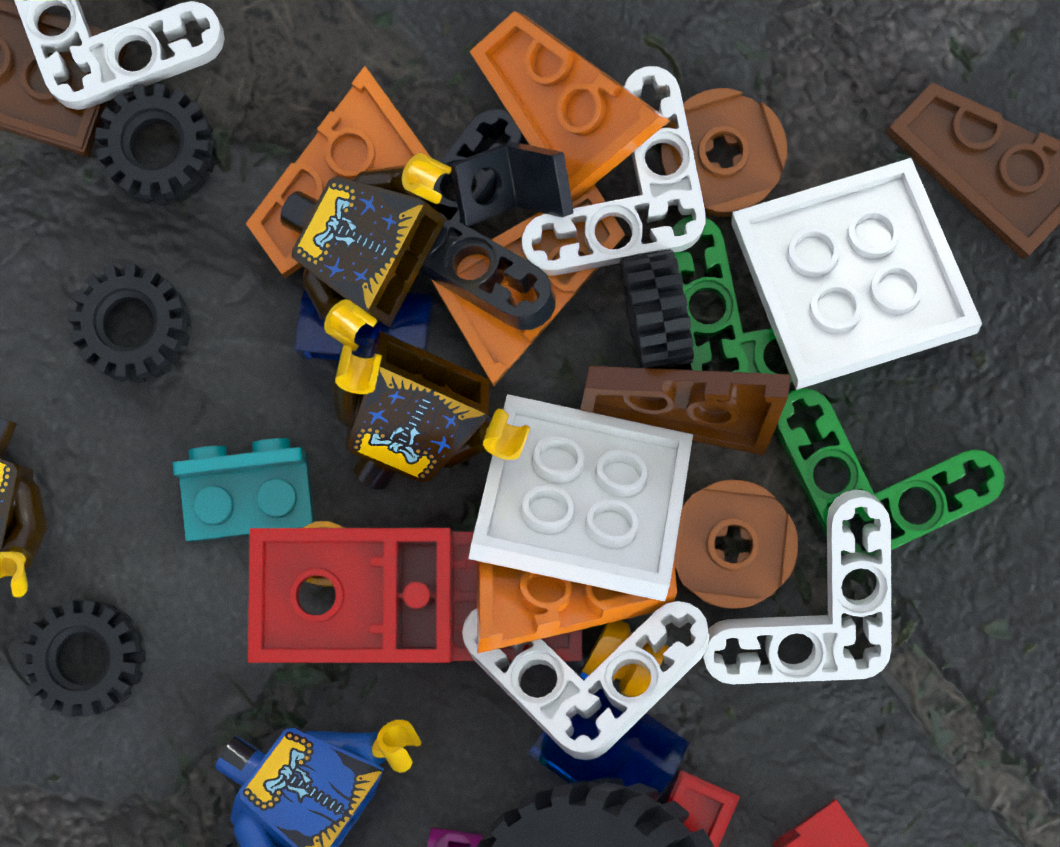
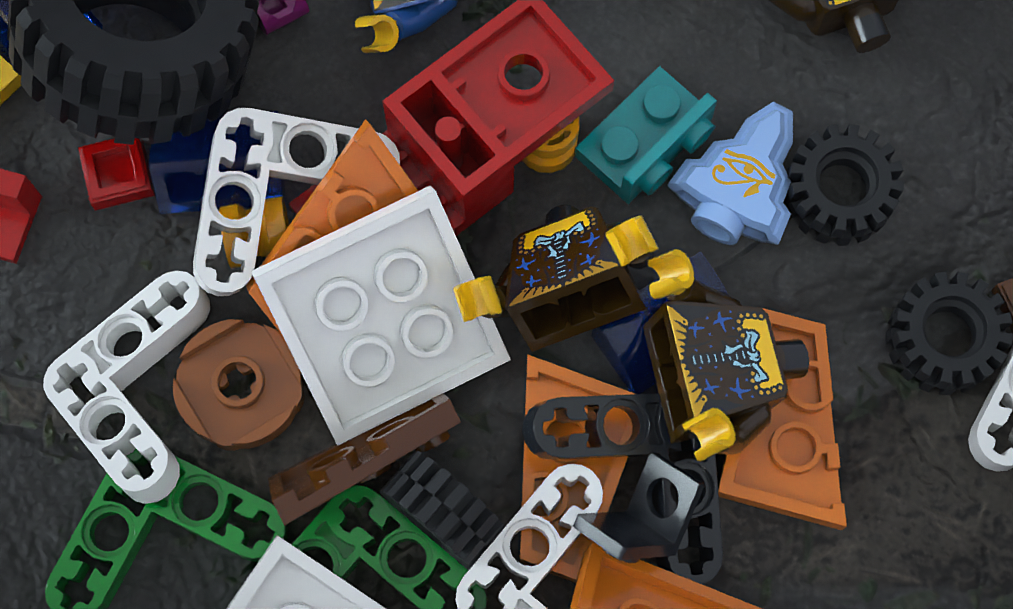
camera: 140 degrees right, 10 degrees down
none -> light blue rock [668,102,793,245]

